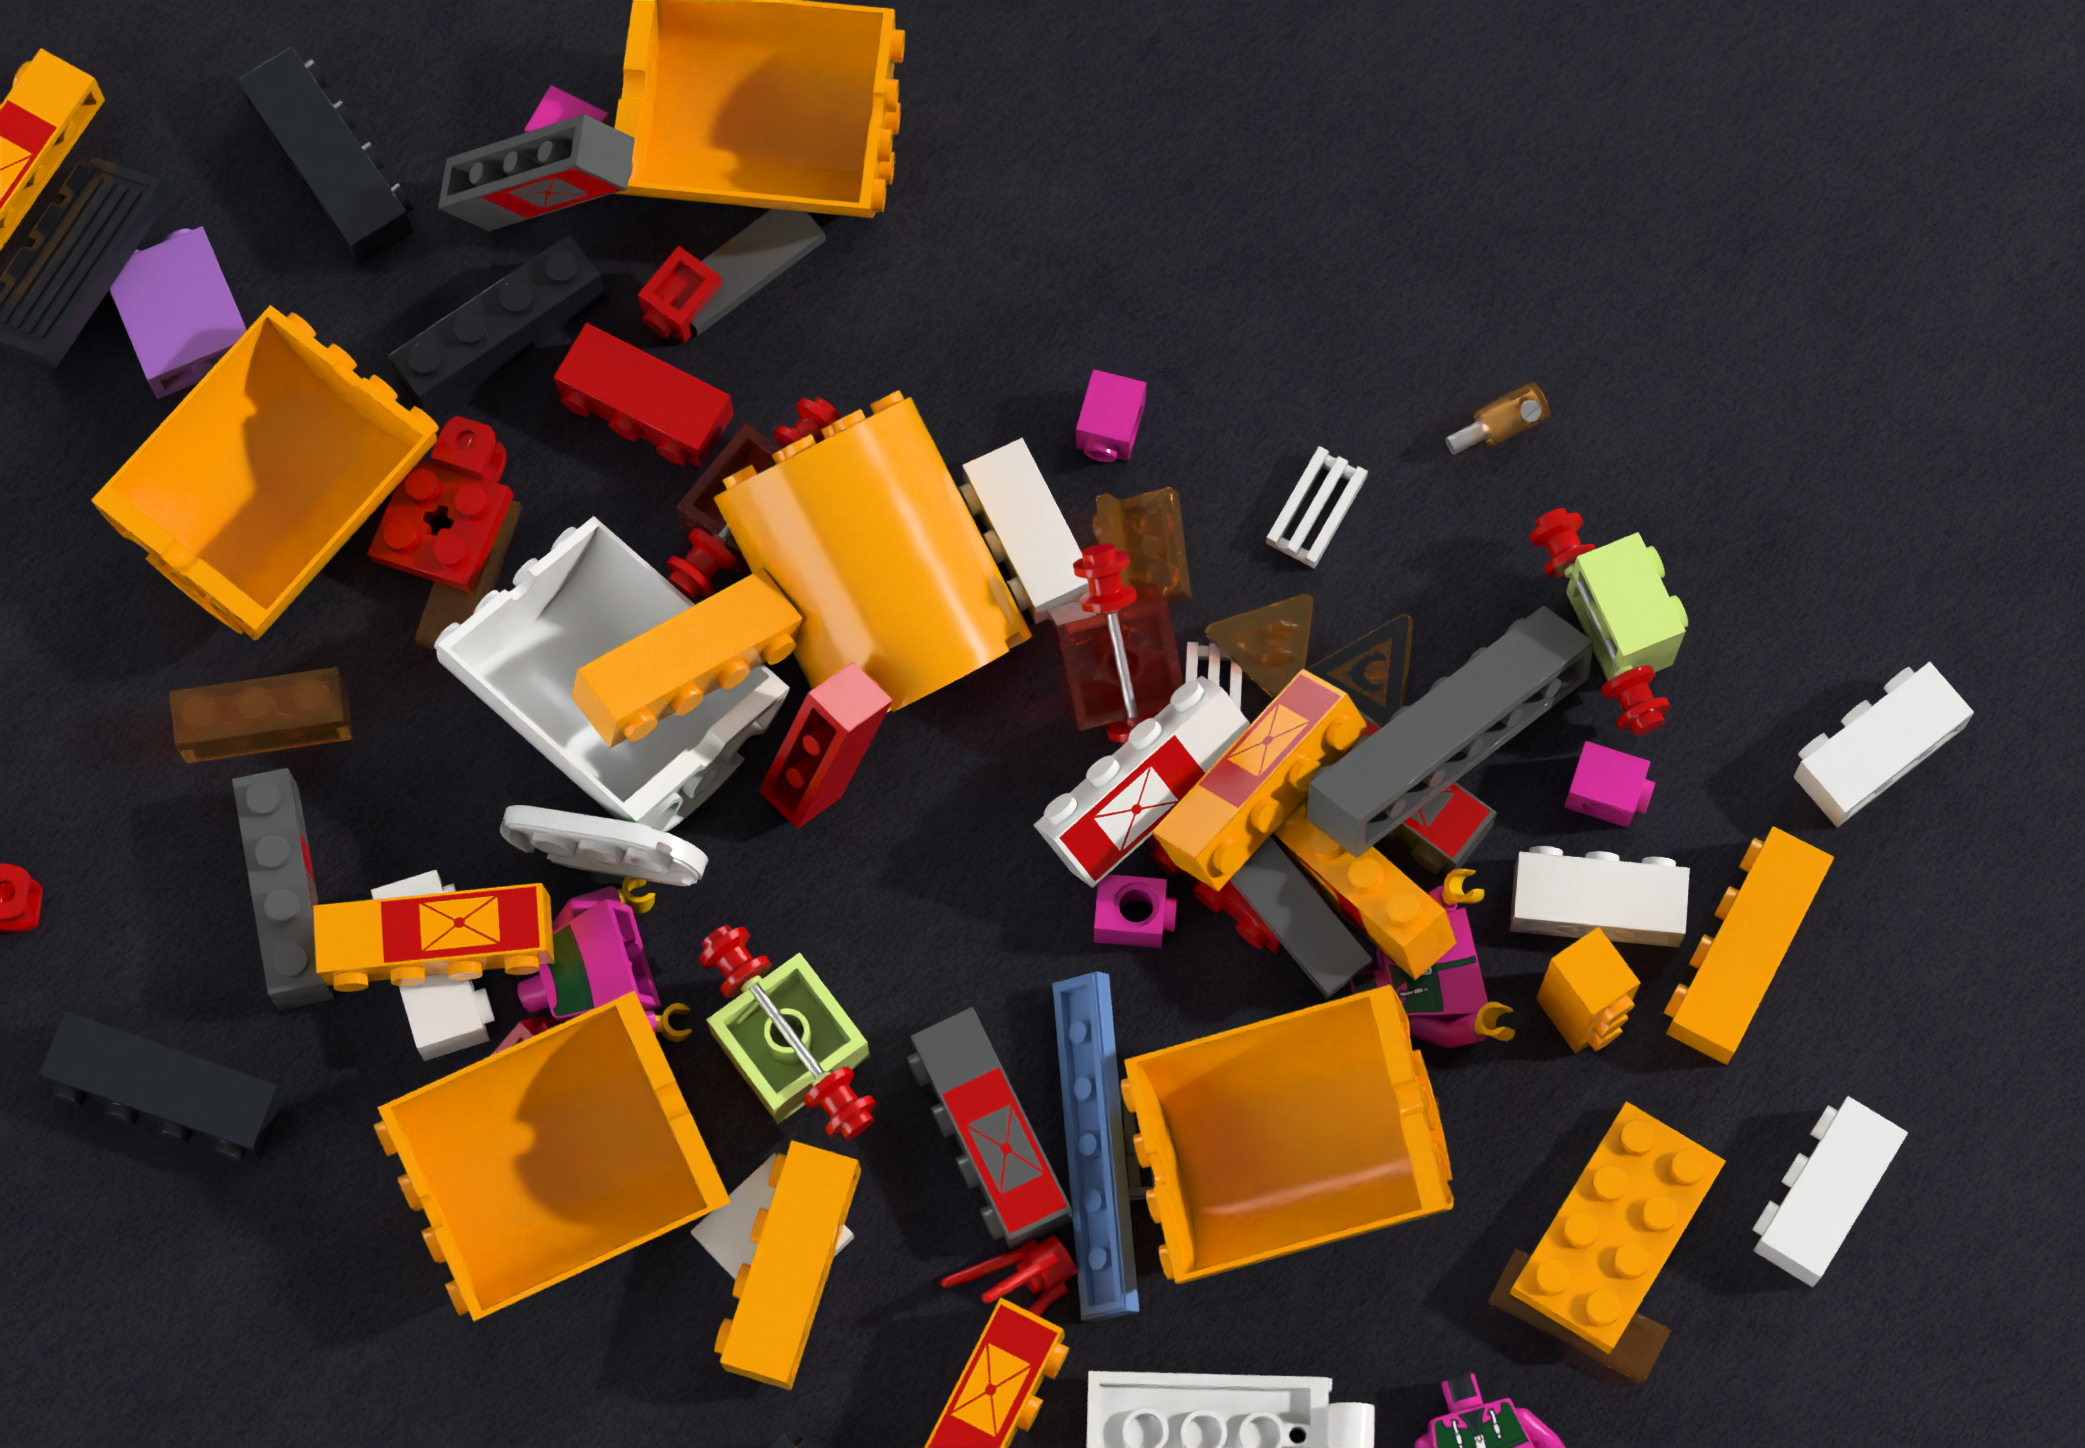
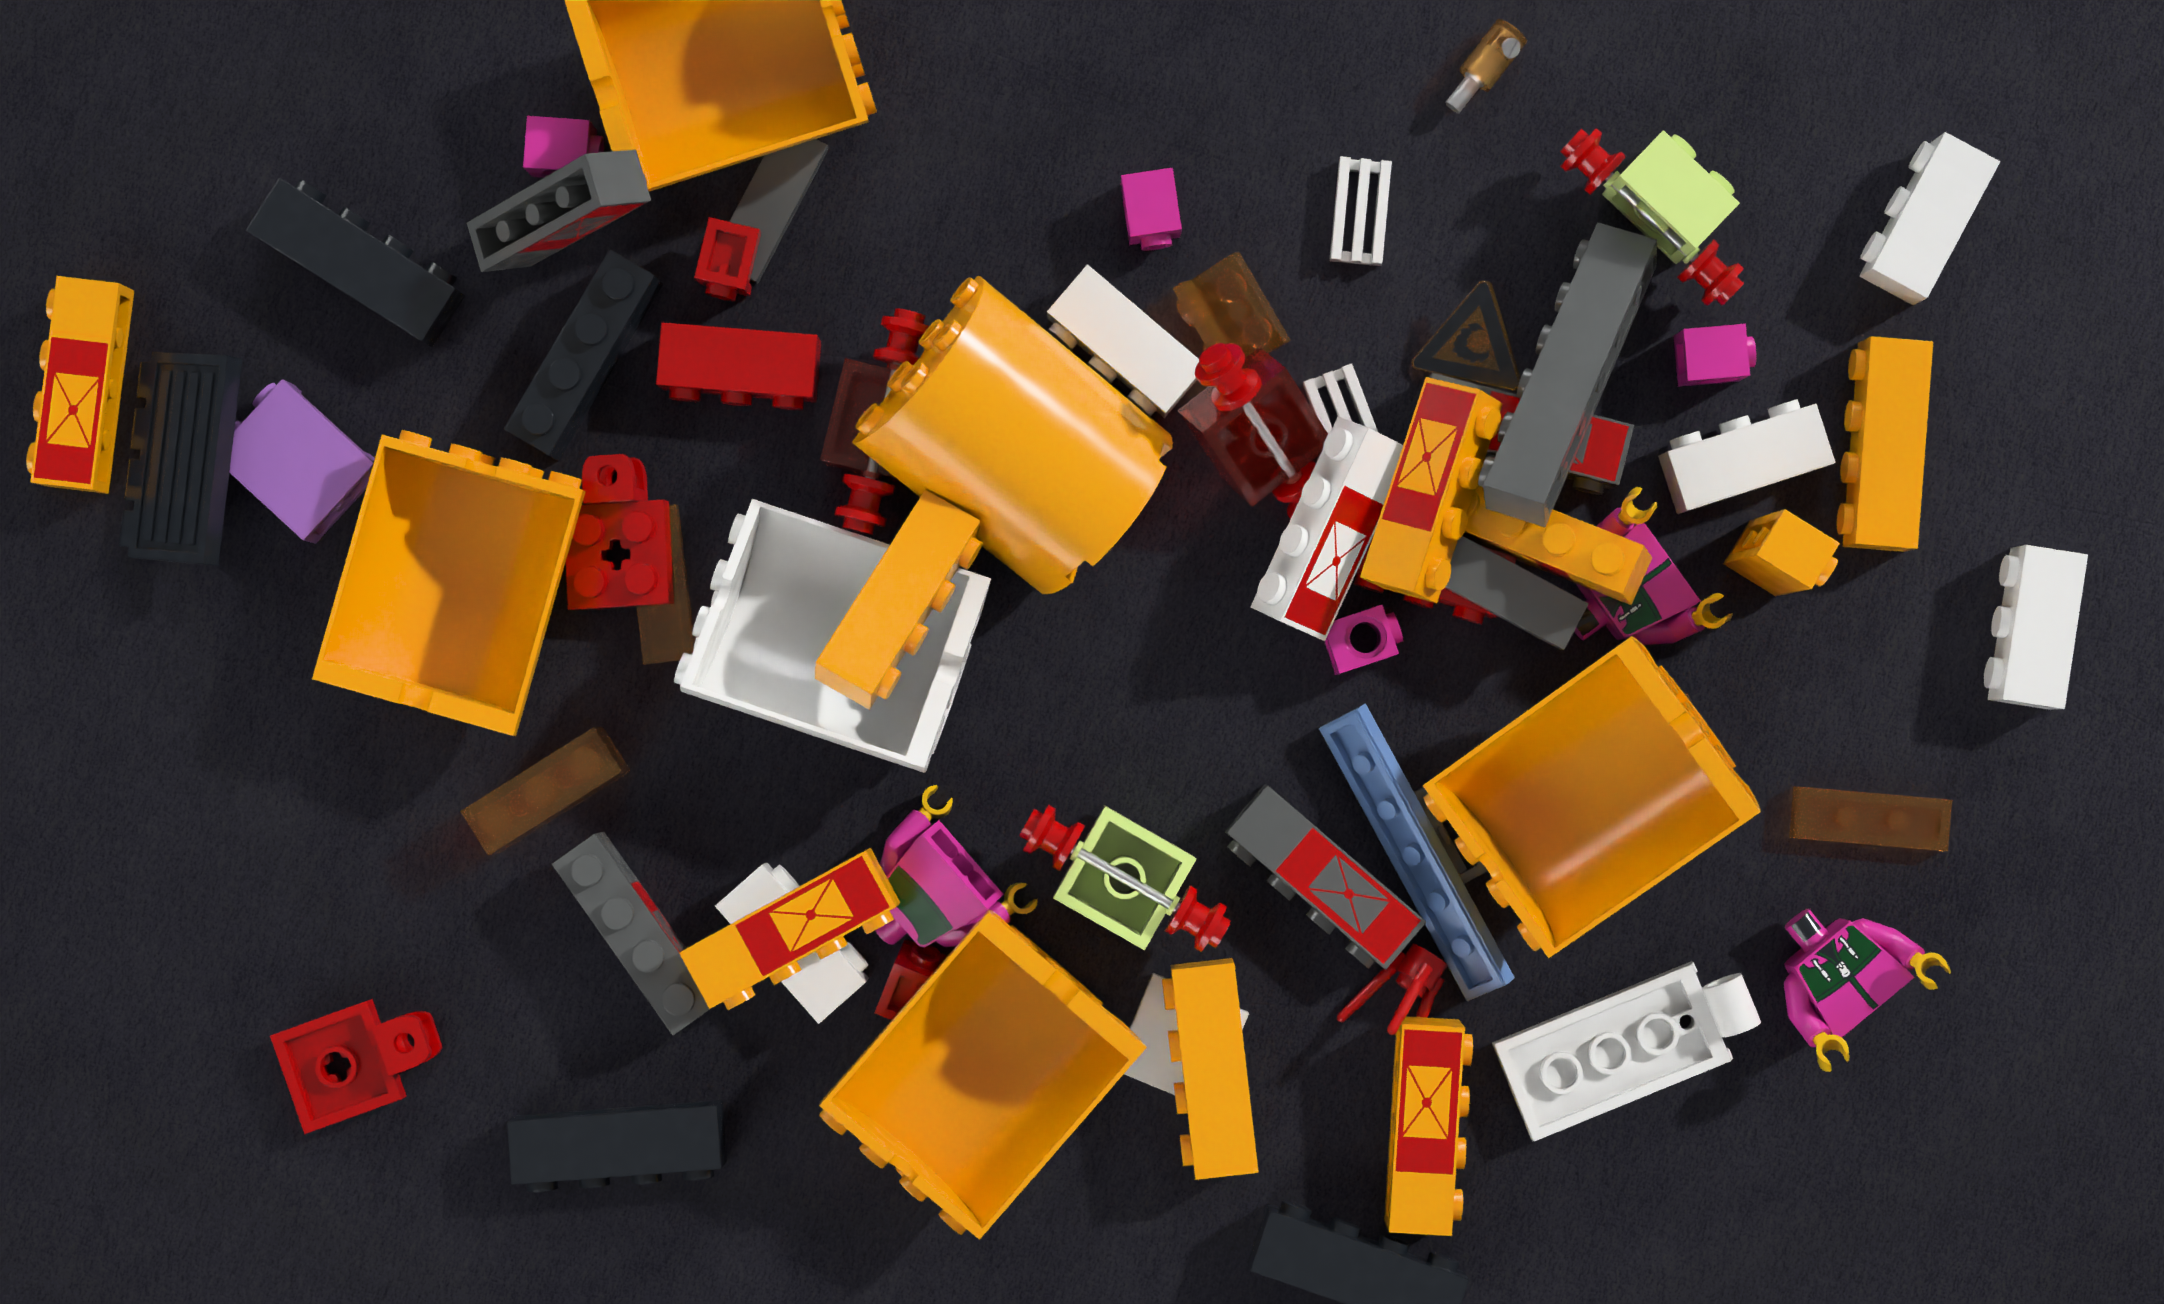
camera: 30 degrees left, 15 degrees up
white tile [500,805,708,886] -> none
red brick [759,662,893,829] -> none
clear orange piece [1205,594,1314,699] -> none
light orange plate [1509,1101,1726,1355] -> none

